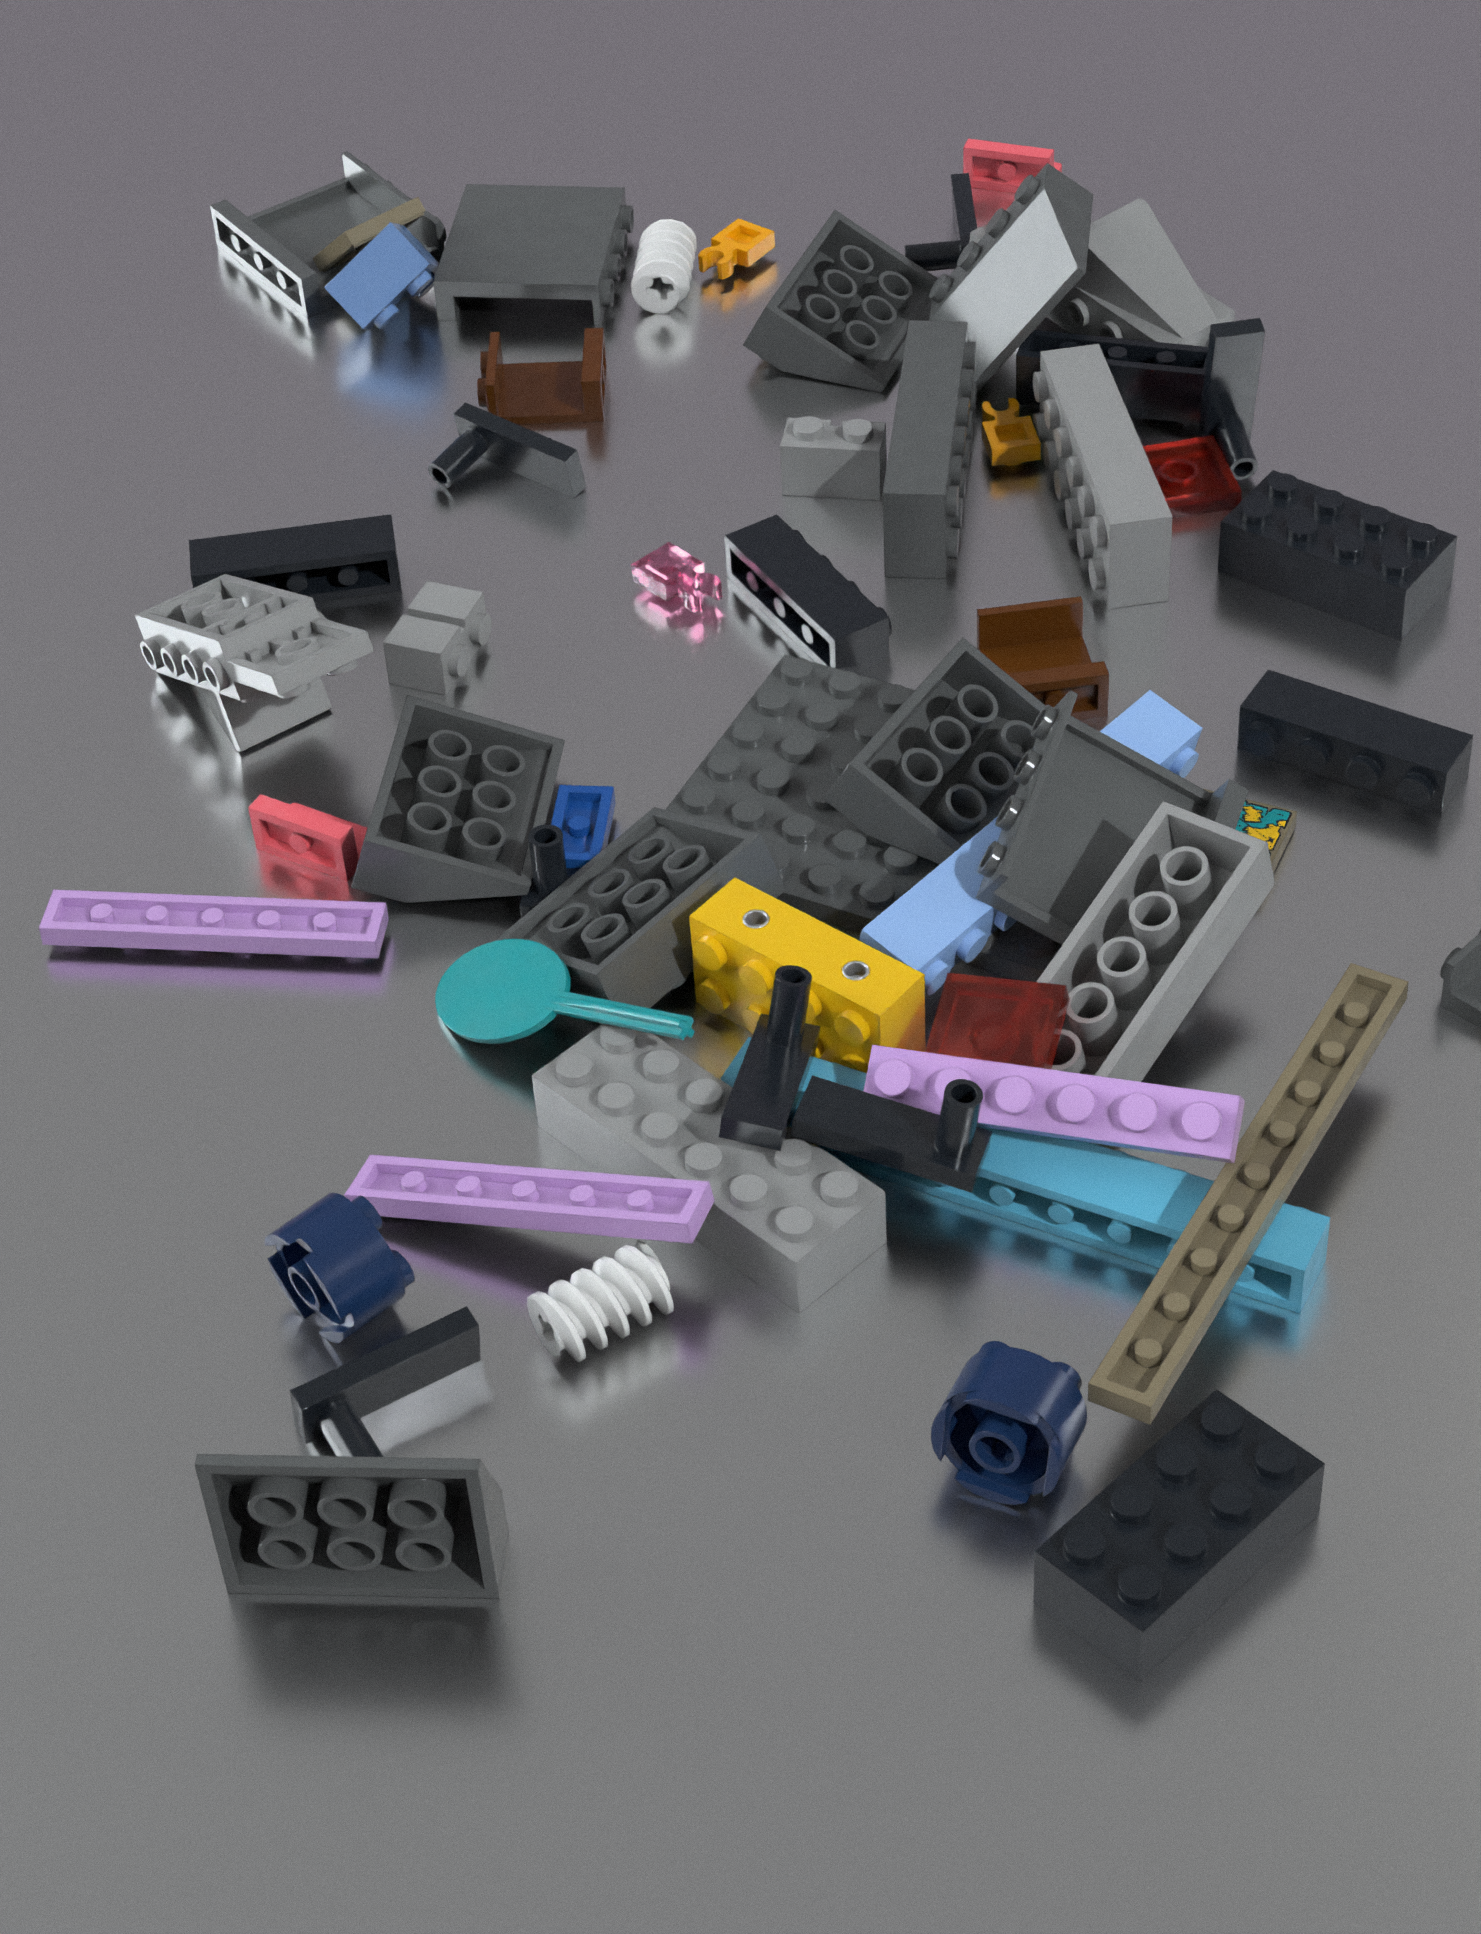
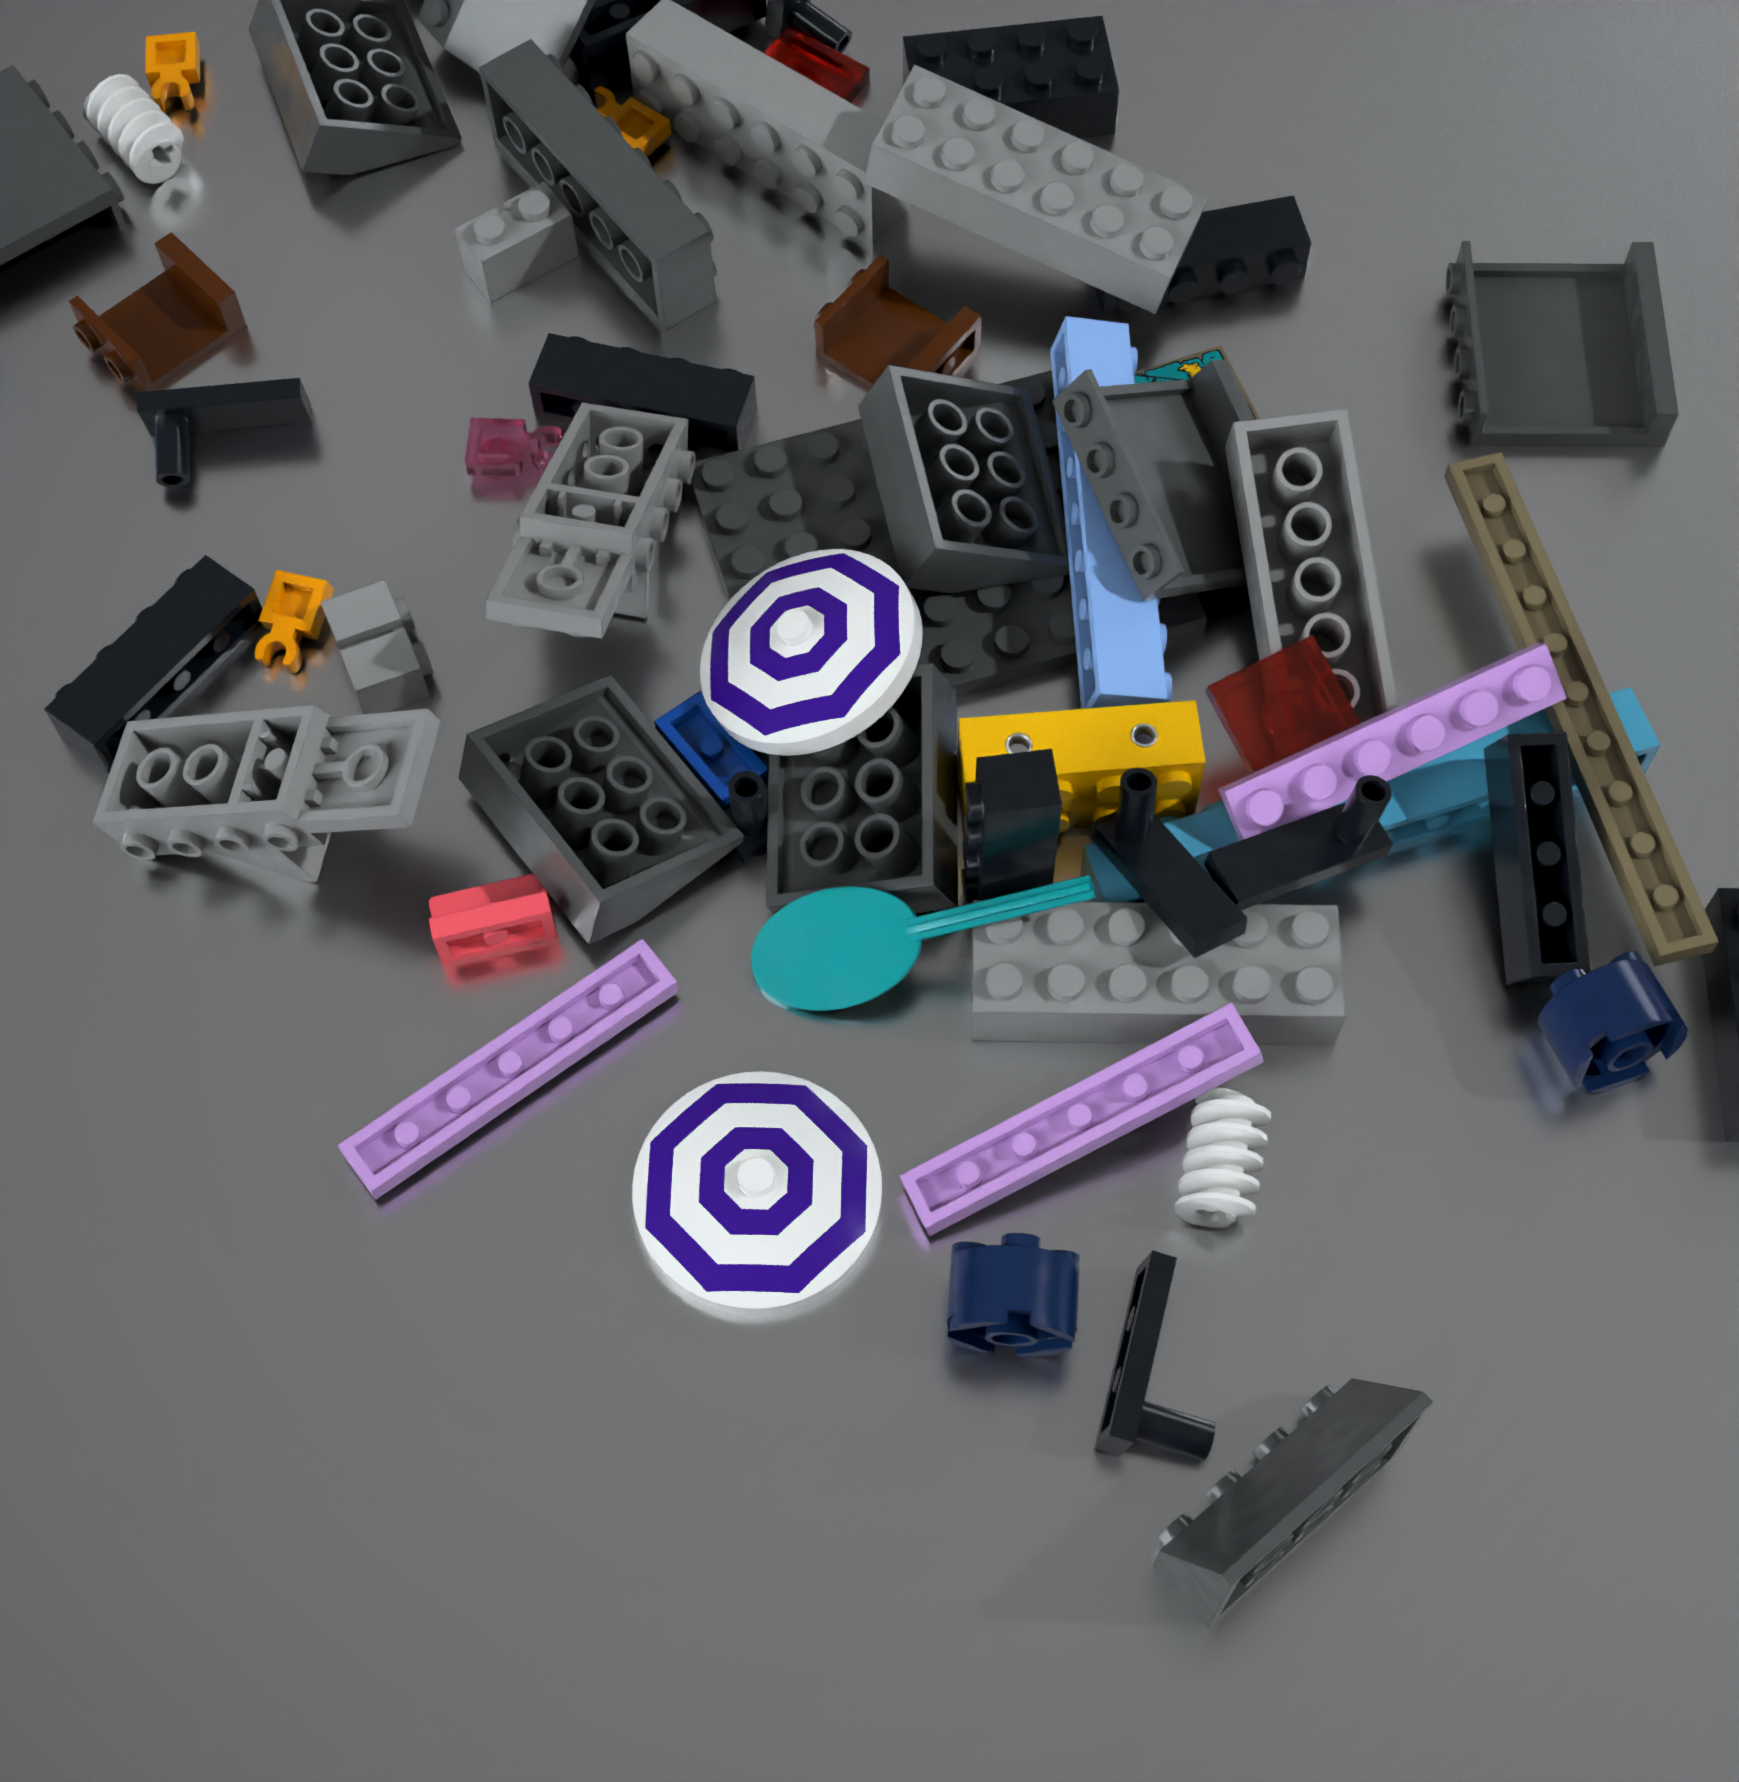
camera: 45 degrees left, 20 degrees up
none -> light orange plate [255,570,334,674]
none -> light grey wedge [486,402,696,639]
none -> dish [632,1071,882,1316]
none -> dish [700,549,923,756]
none -> light grey brick [864,64,1209,314]
none -> black brick [961,749,1062,904]
none -> black brick [1484,732,1591,985]

